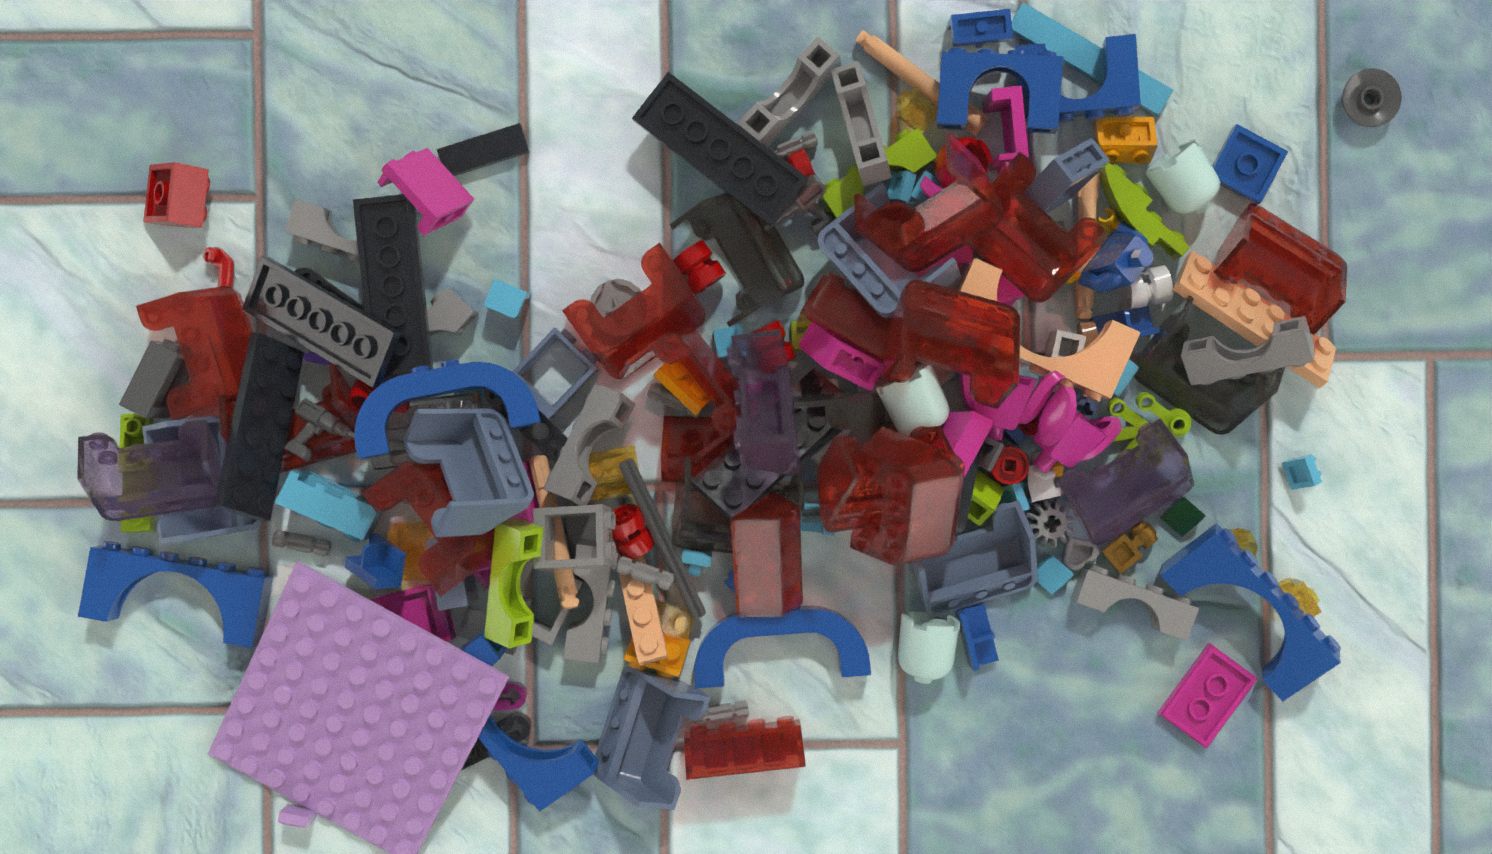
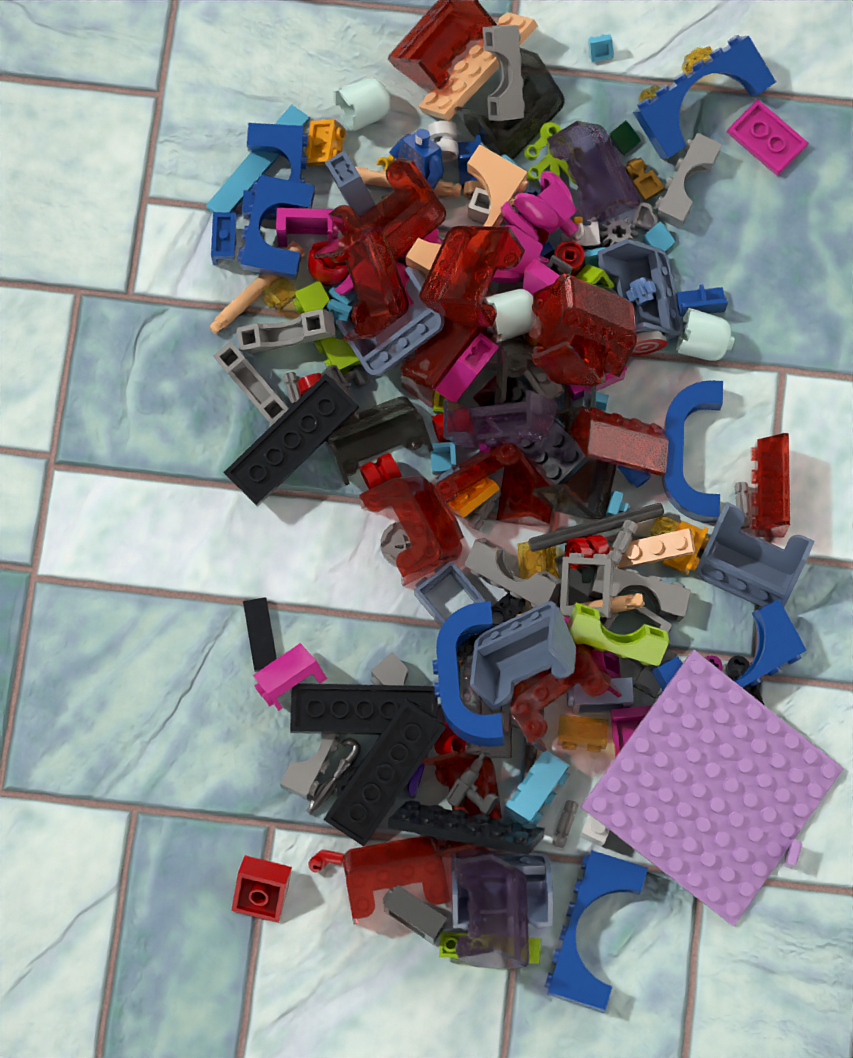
camera: 80 degrees left, 15 degrees down
blue panel [345,533,406,589] -> none
medium azure panel [483,278,531,319] -> none
lime slope [1100,163,1190,259] -> none
blue plate [1212,124,1288,204] -> none
none -> flat silver piece [306,738,361,815]
none -> tile [620,331,668,356]
none -> medium blue gear [626,277,657,306]

